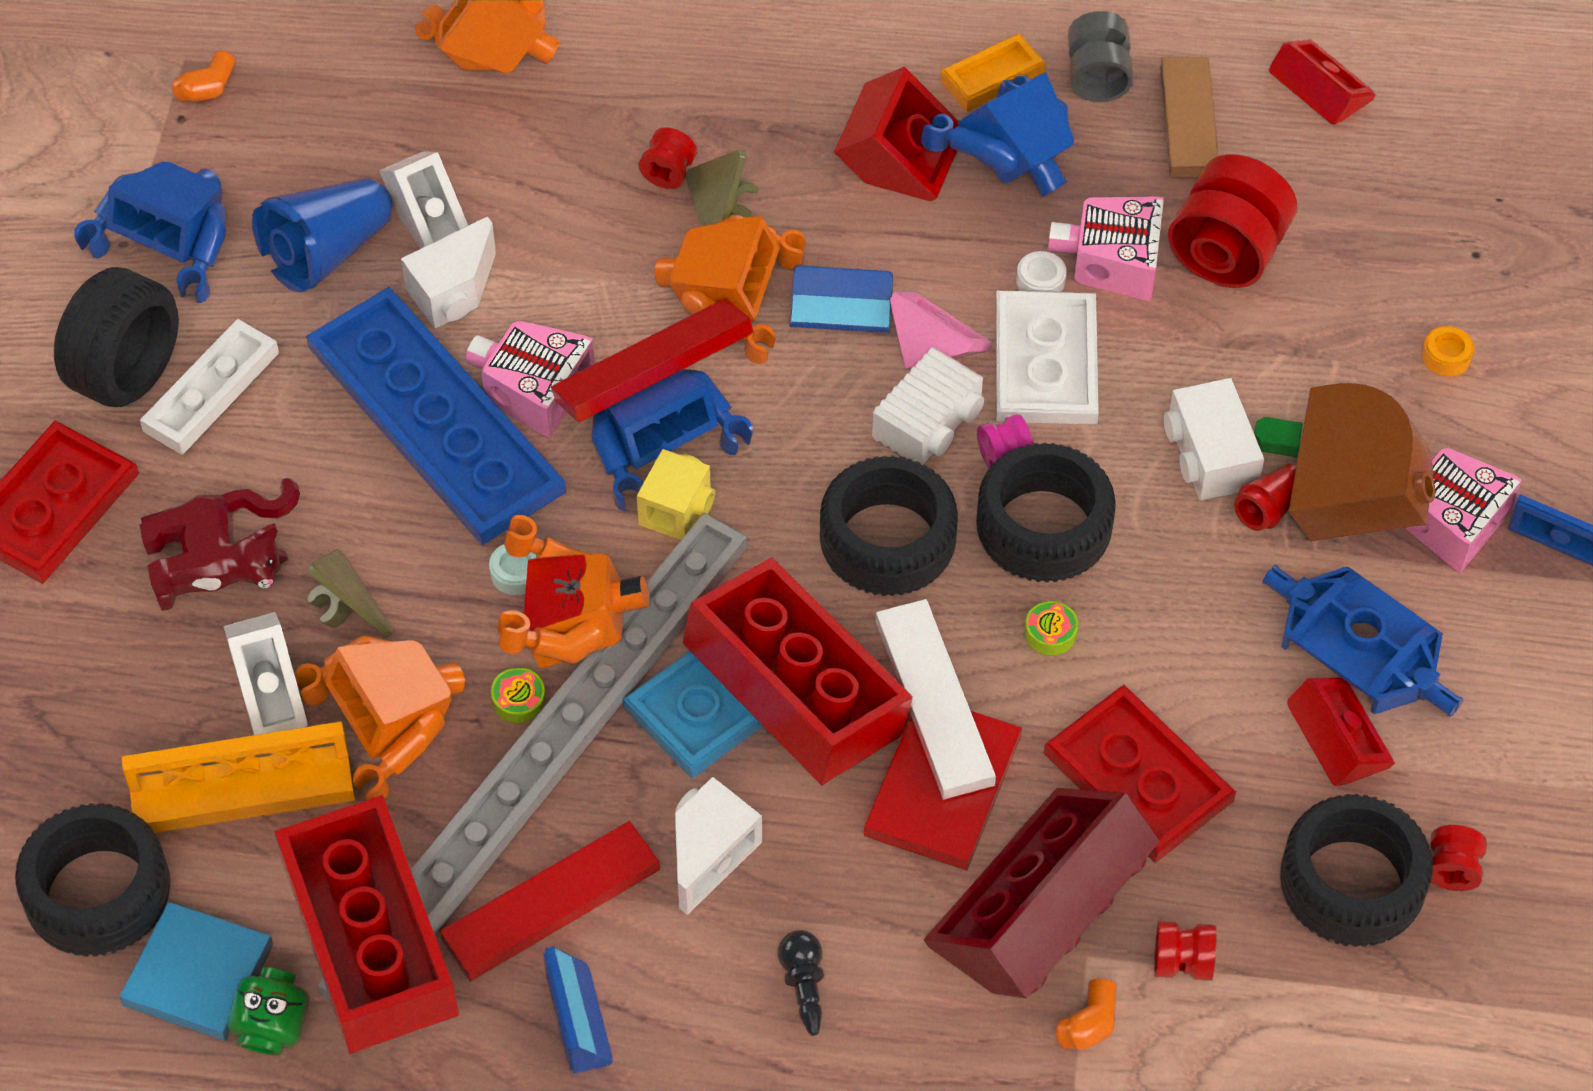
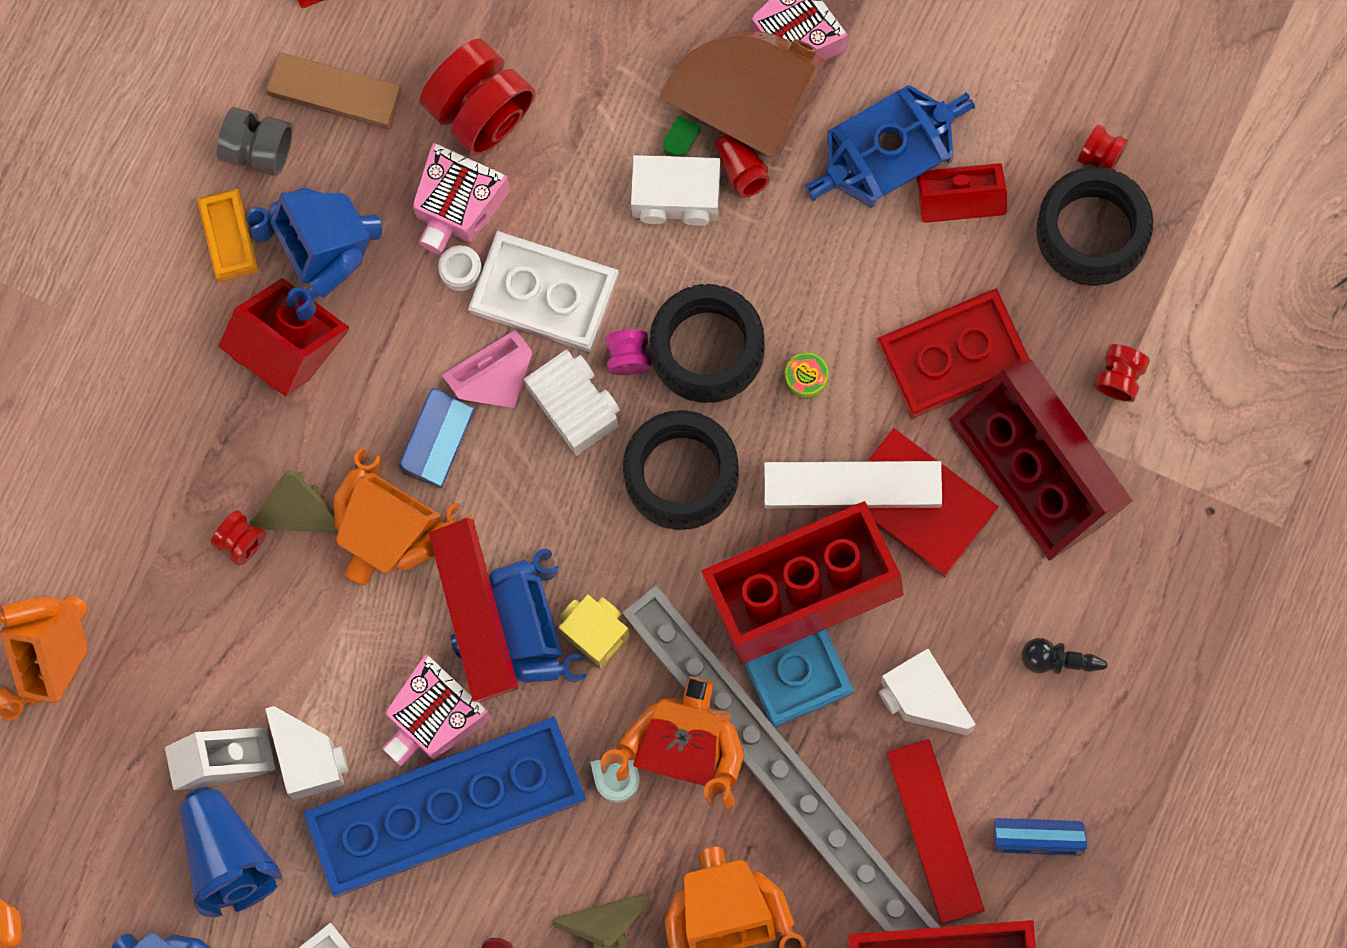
camera: 65 degrees left, 20 degrees up
tile [491,667,545,723] -> none
orange arm [1055,978,1117,1050] -> none

